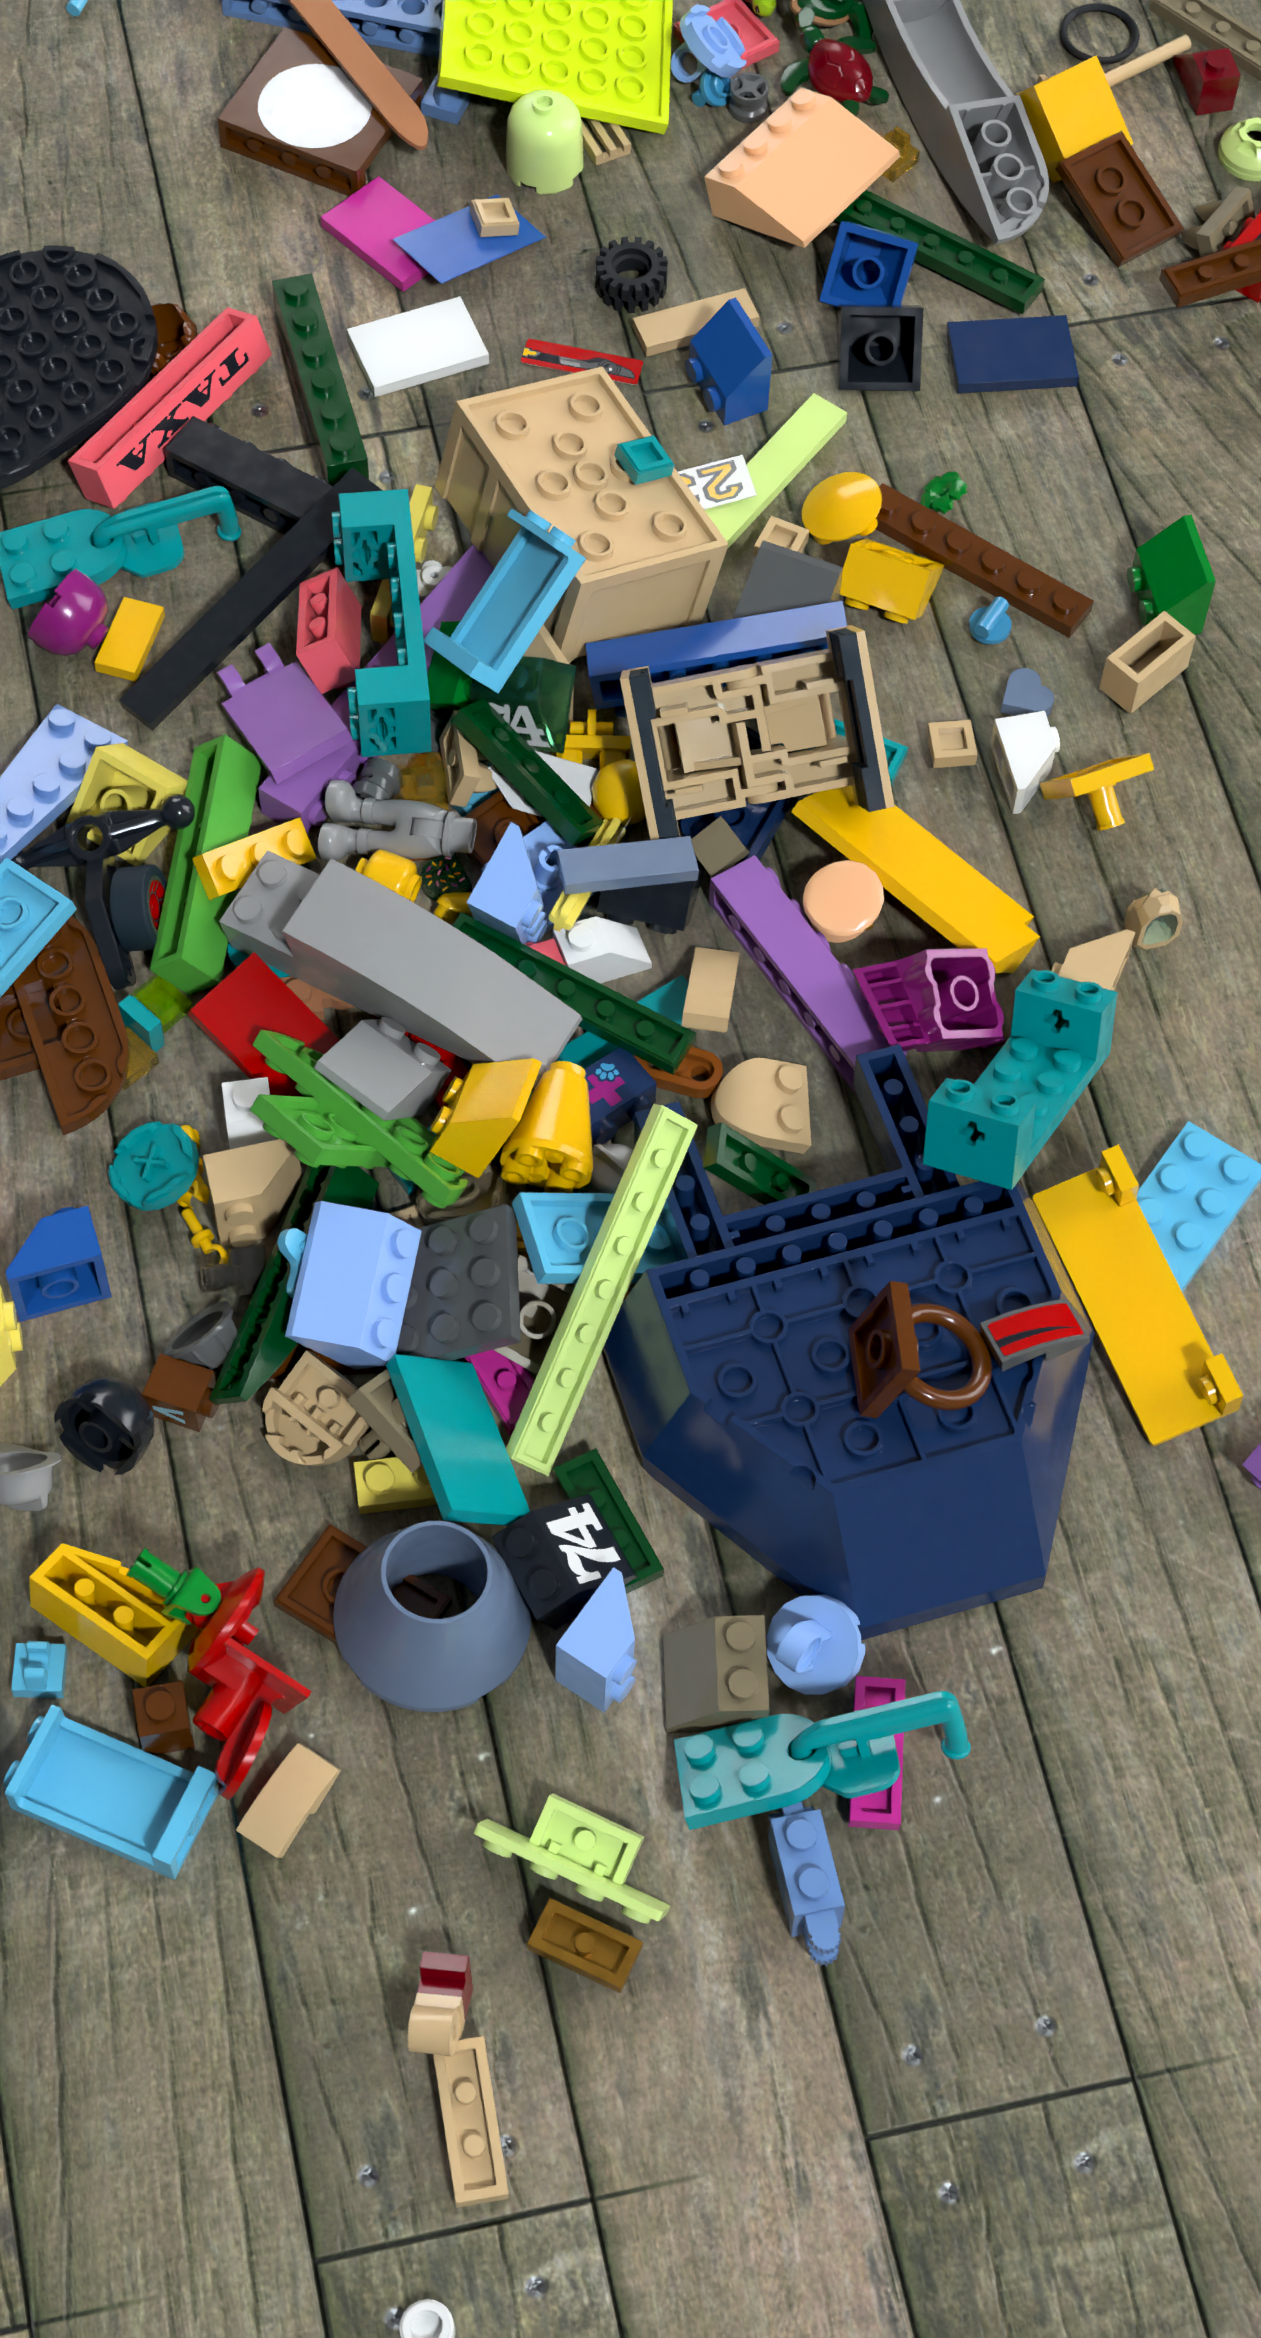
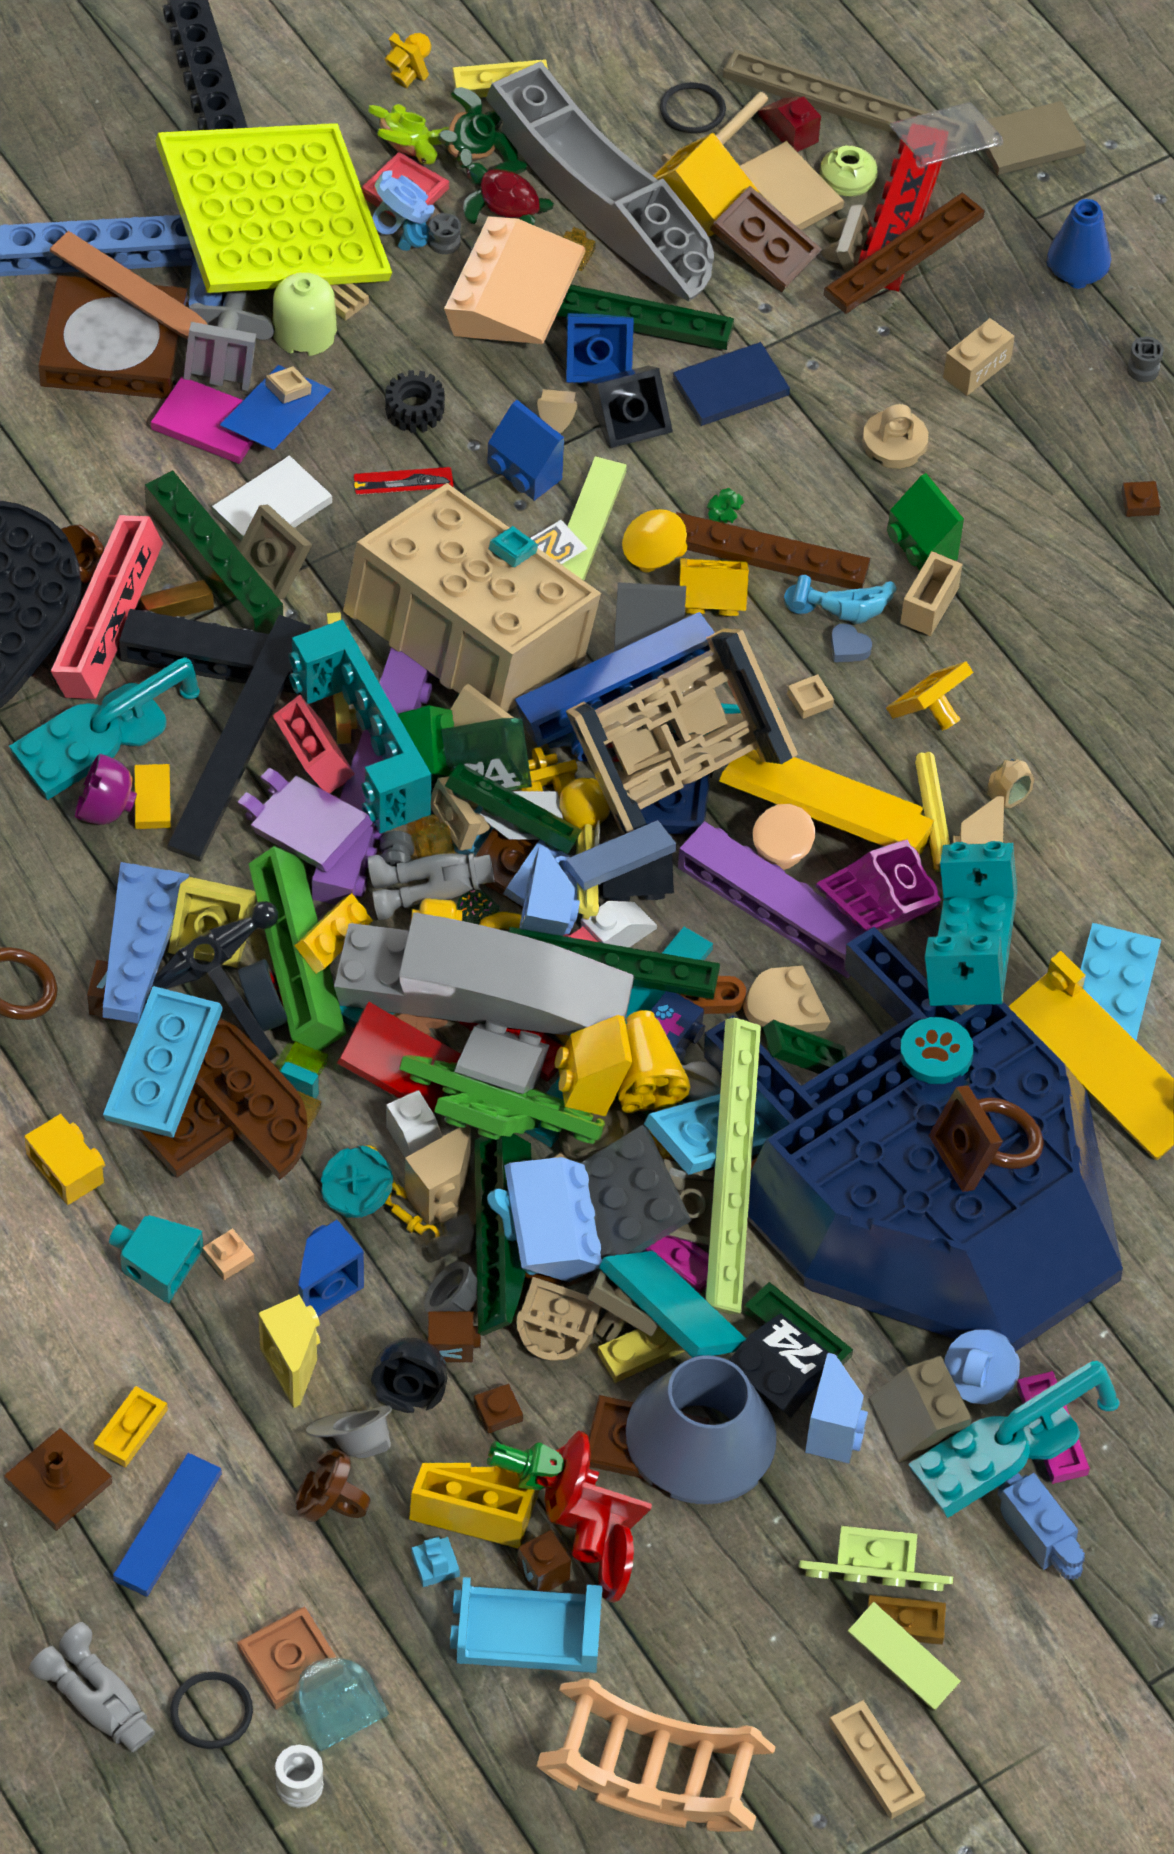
camera: 20 degrees left, 5 degrees down
tan slope [236,1743,341,1858] -> none
leg [408,1951,473,2056] -> none
medium azure panel [424,508,586,693] -> none
tan tile [632,288,760,357] -> none
tan tile [682,947,740,1033] -> none
dark tan tile [691,816,750,878] -> none
tan plate [753,516,809,557] -> none
slope [980,1299,1090,1372] -> none
white slope [990,711,1060,814] -> none
none -> pearl gold slope [139,580,214,617]
none -> light grey piece [183,290,274,391]
none -> dark tan tile [238,504,312,599]
none -> reddish brown plate [474,1383,523,1434]
none -> light nougat fence [536,1678,775,1832]
none -> tan tile [537,389,578,434]
none -> tan tile [740,141,844,230]
none -> medium azure piece [808,581,896,624]
none -> yellowish green tile [847,1602,961,1711]
none -> tan tile [862,404,928,469]
none -> teal tile [900,1017,973,1084]
none -> light yellow axle [915,752,950,872]

